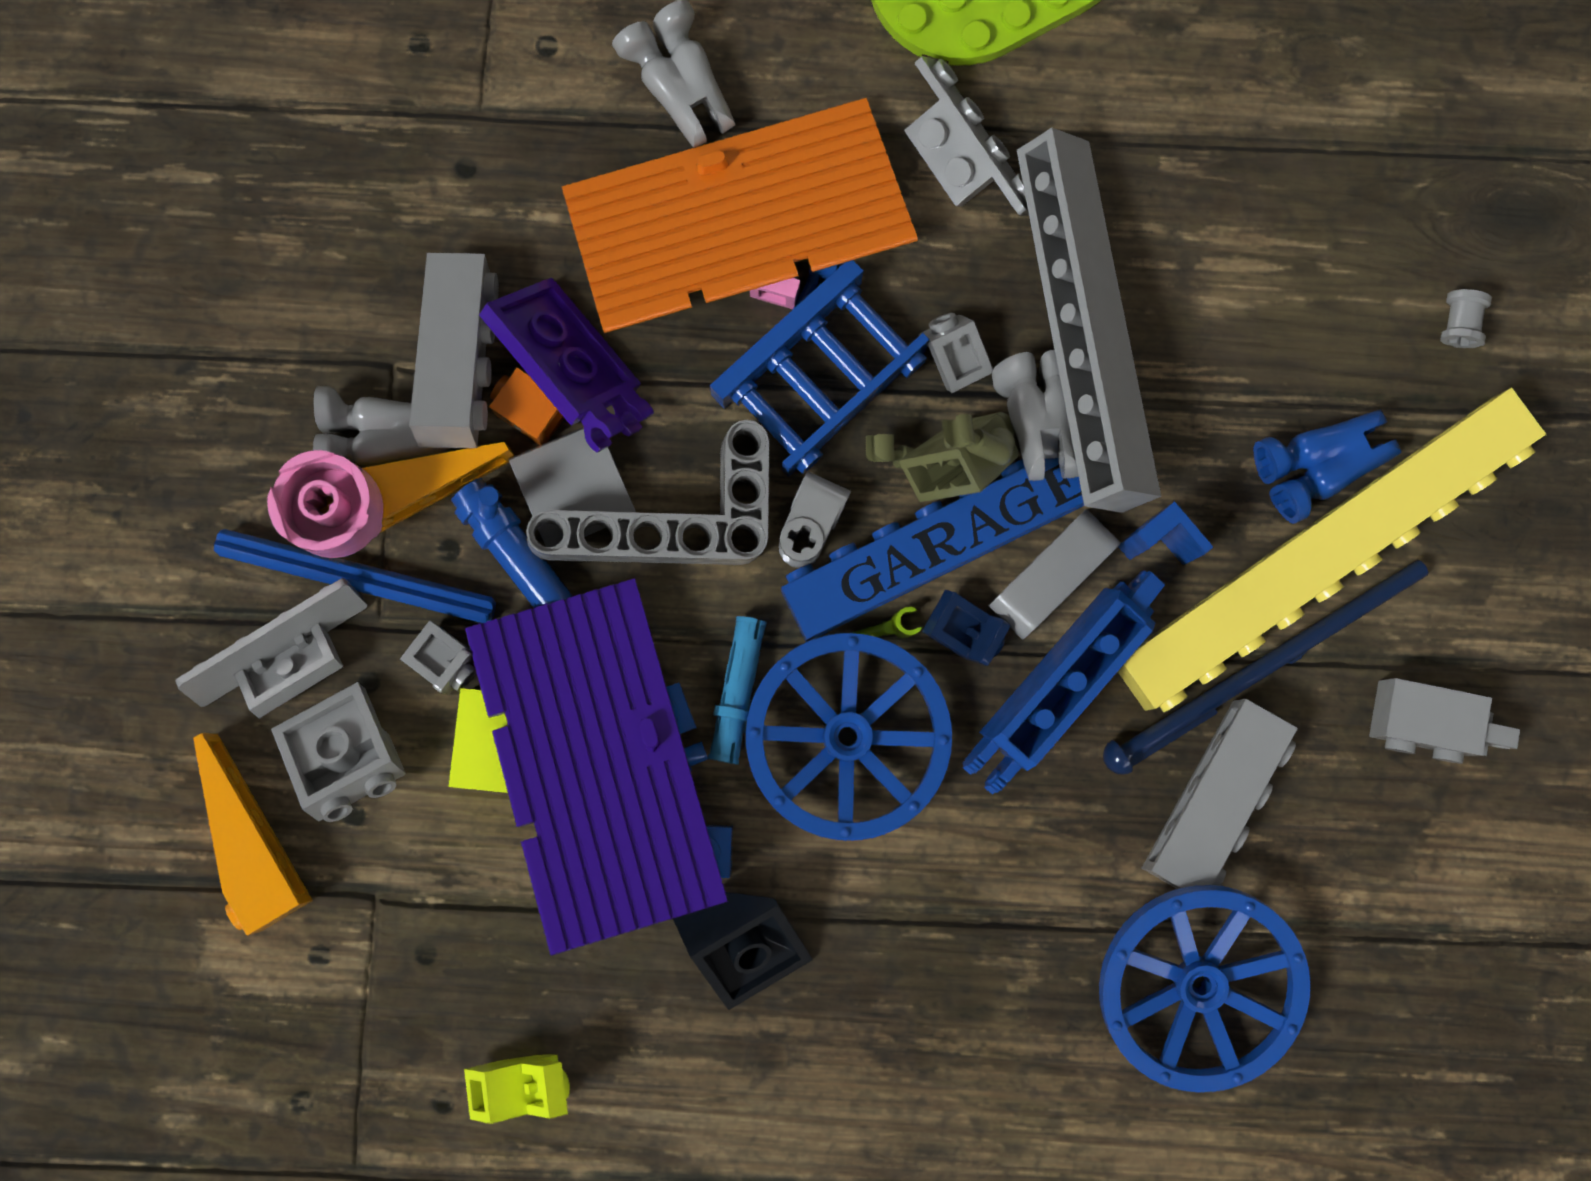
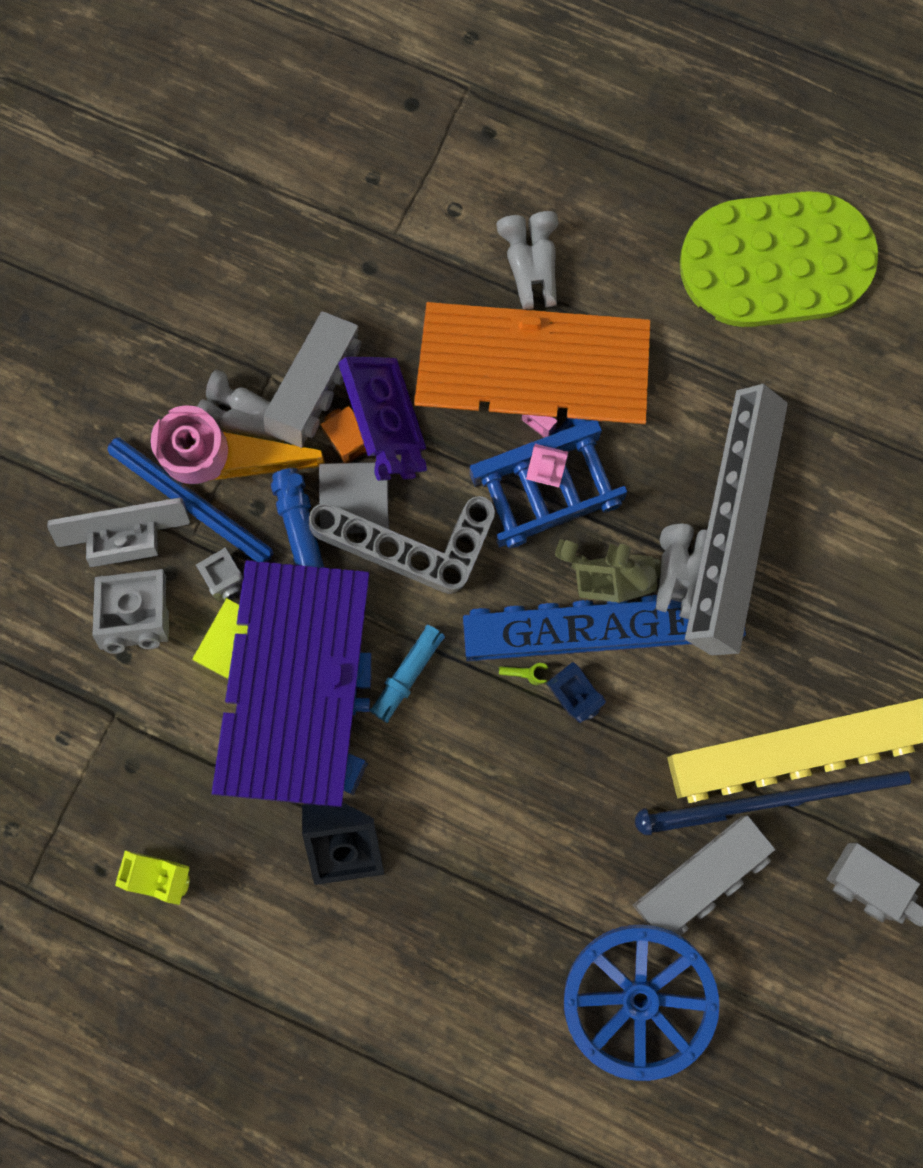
camera: 30 degrees right, 5 degrees down
light orange slope [193,733,313,936] -> none
blue wheel [746,633,952,841] -> none
light grey piece [778,471,851,568] -> none
light grey bracket [904,56,1029,216] -> none
light grey bracket [919,313,993,393] -> none
blue hinge [962,571,1165,794] -> none
light grey beam [989,509,1121,640] -> none
blue panel [1118,501,1213,565] -> none
blue piece [1253,410,1402,524] -> none
none -> bright pink tile [526,444,568,487]

